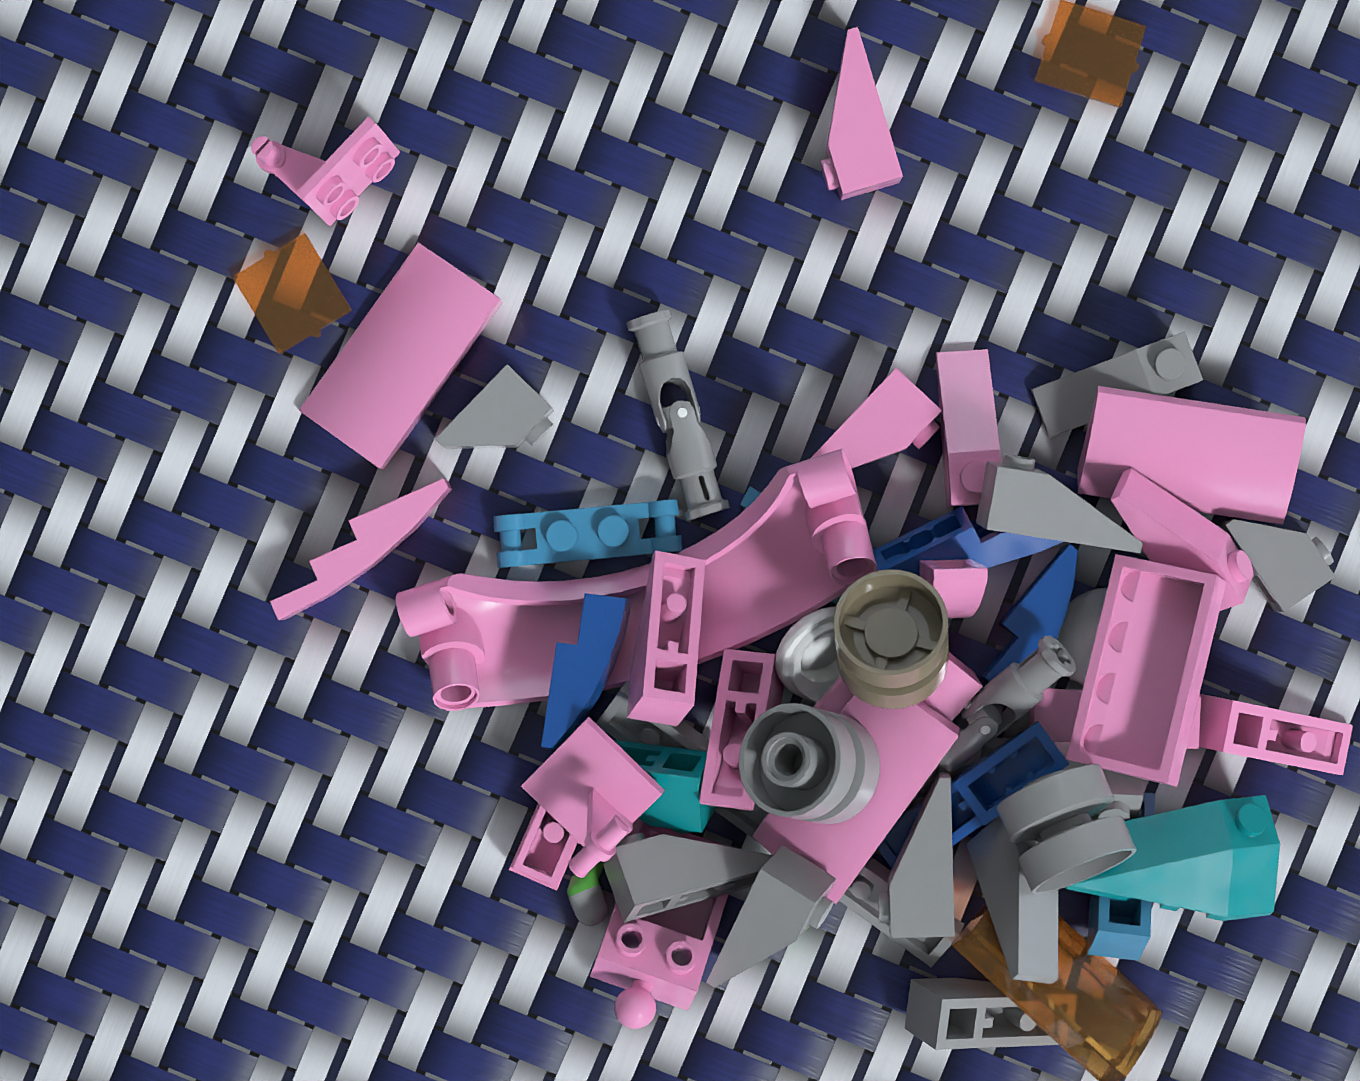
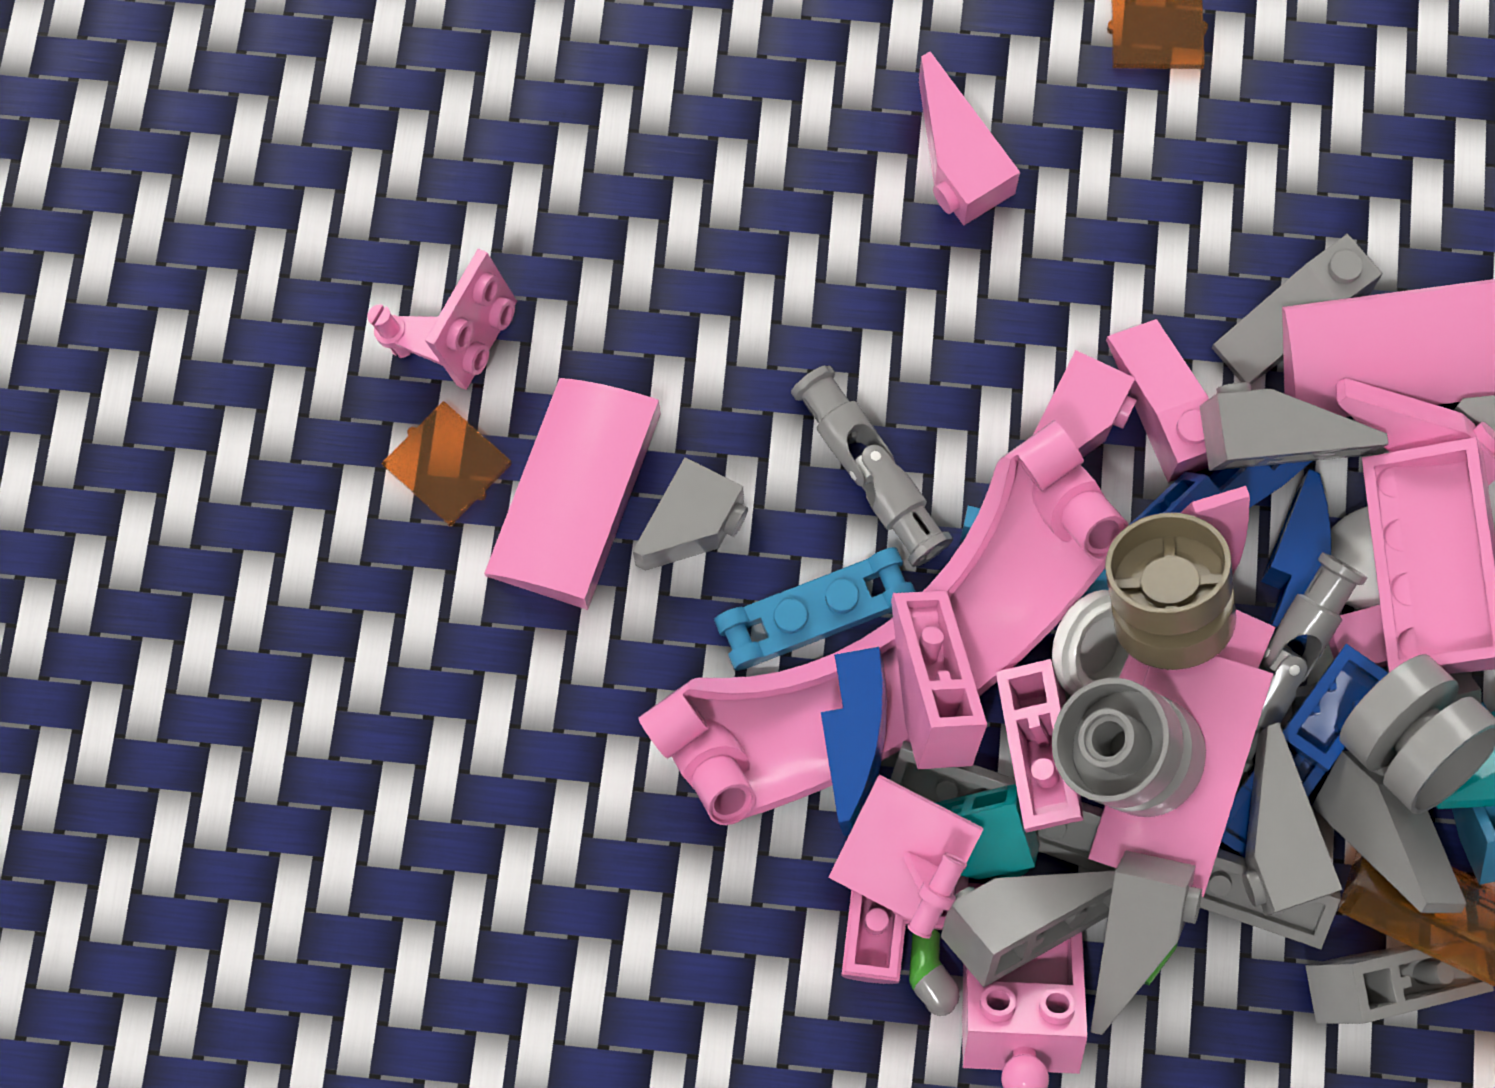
camera: 10 degrees left, 15 degrees down
bright pink slope [270,478,452,621] -> none

